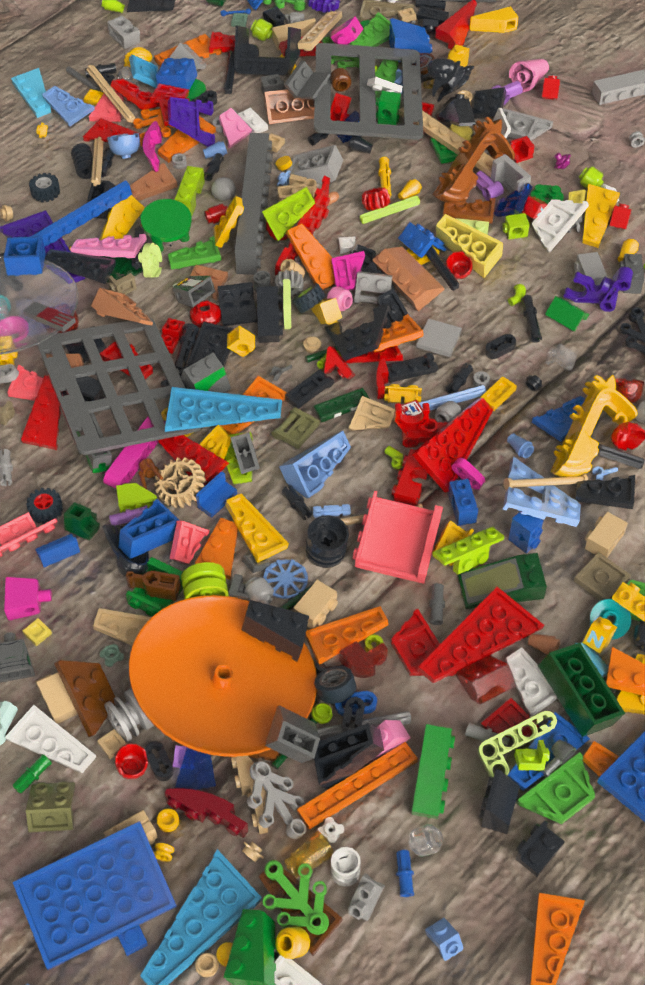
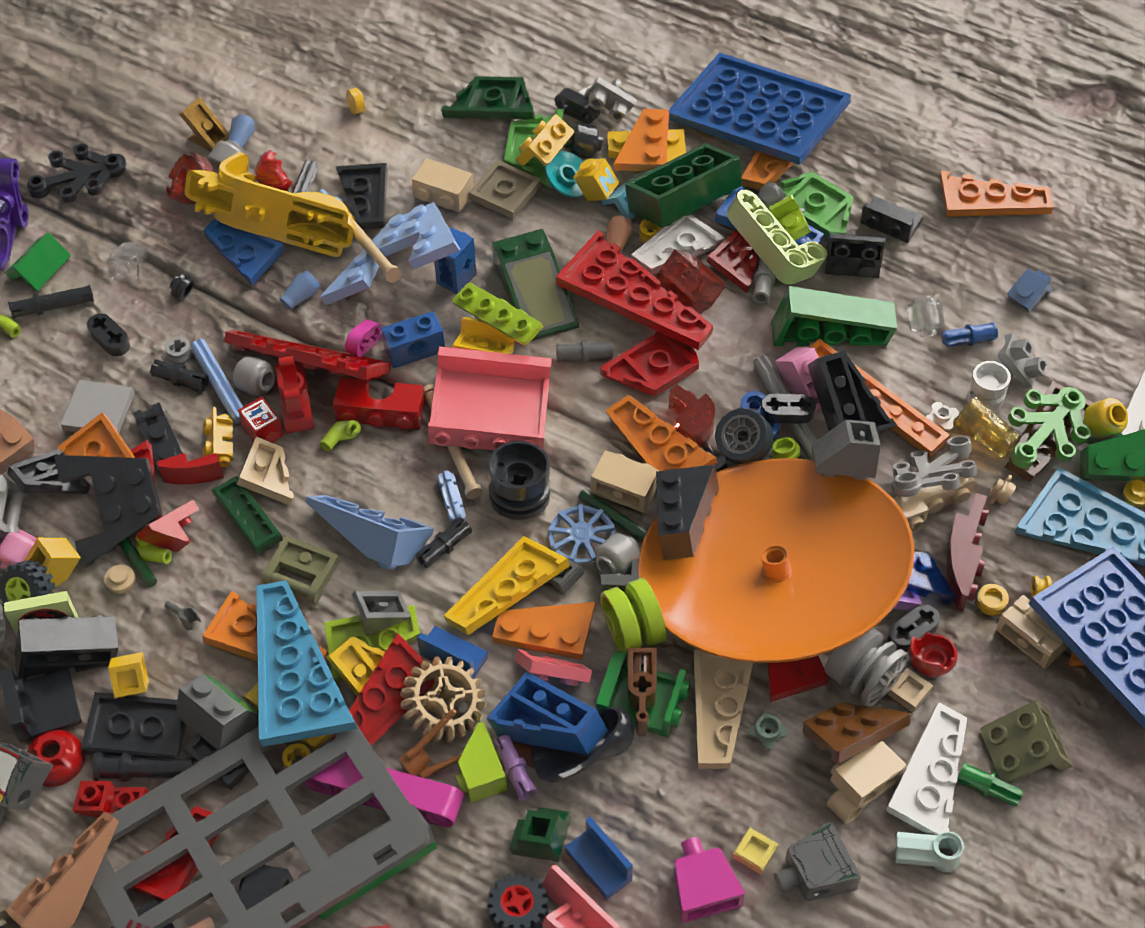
camera: 100 degrees left, 0 degrees up
black plate [285,369,334,409] -> none
lime bush [365,635,383,656] -> none
yellow plate [480,376,517,411] -> none

